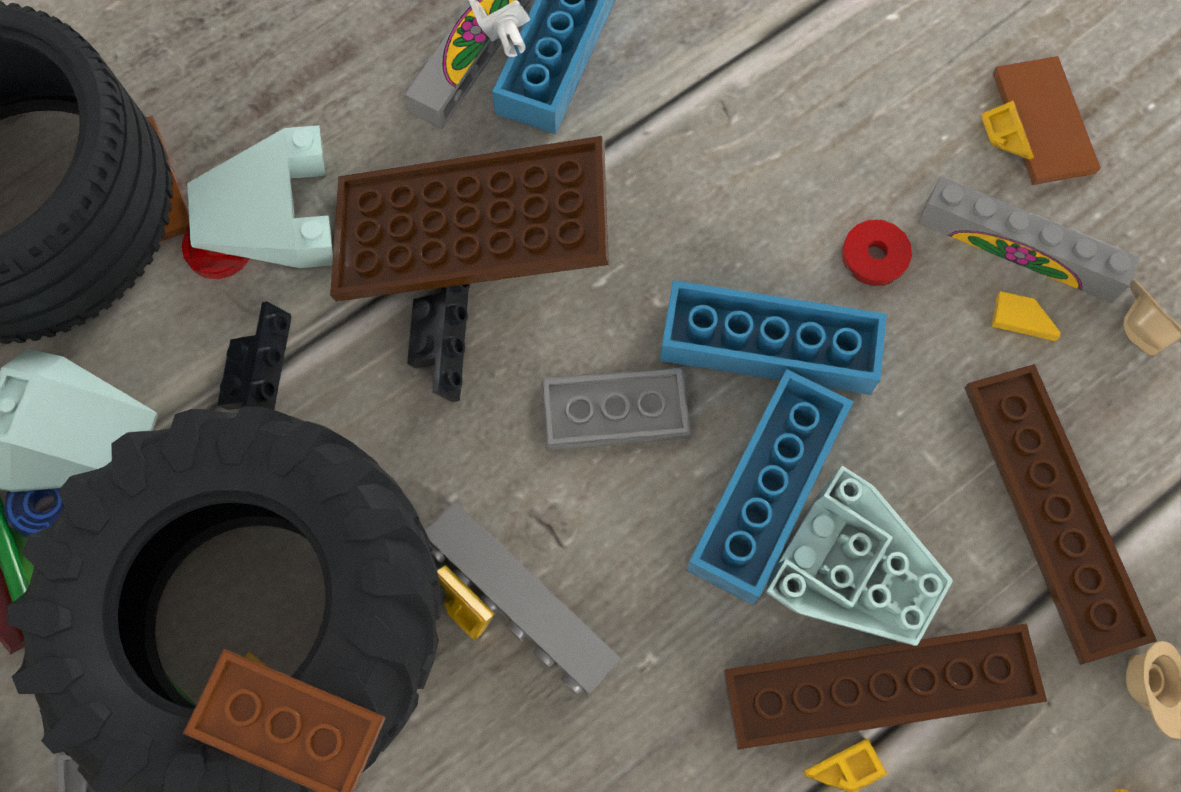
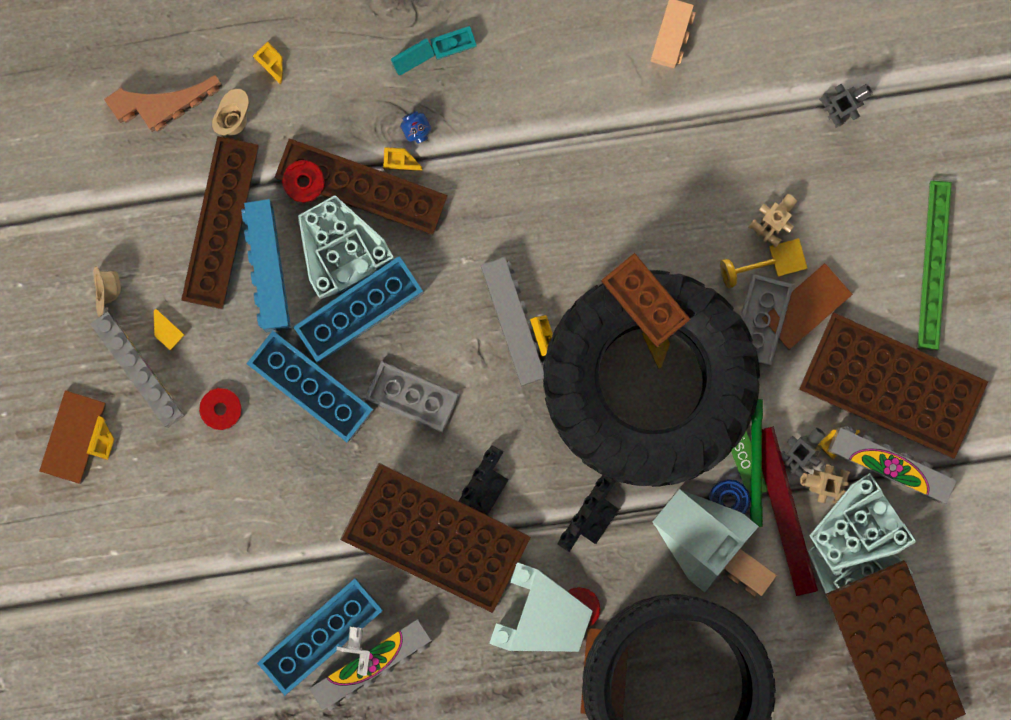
camera: 155 degrees left, 15 degrees up
none -> dark azure brick [241,199,291,333]
none -> red tile [282,160,325,203]

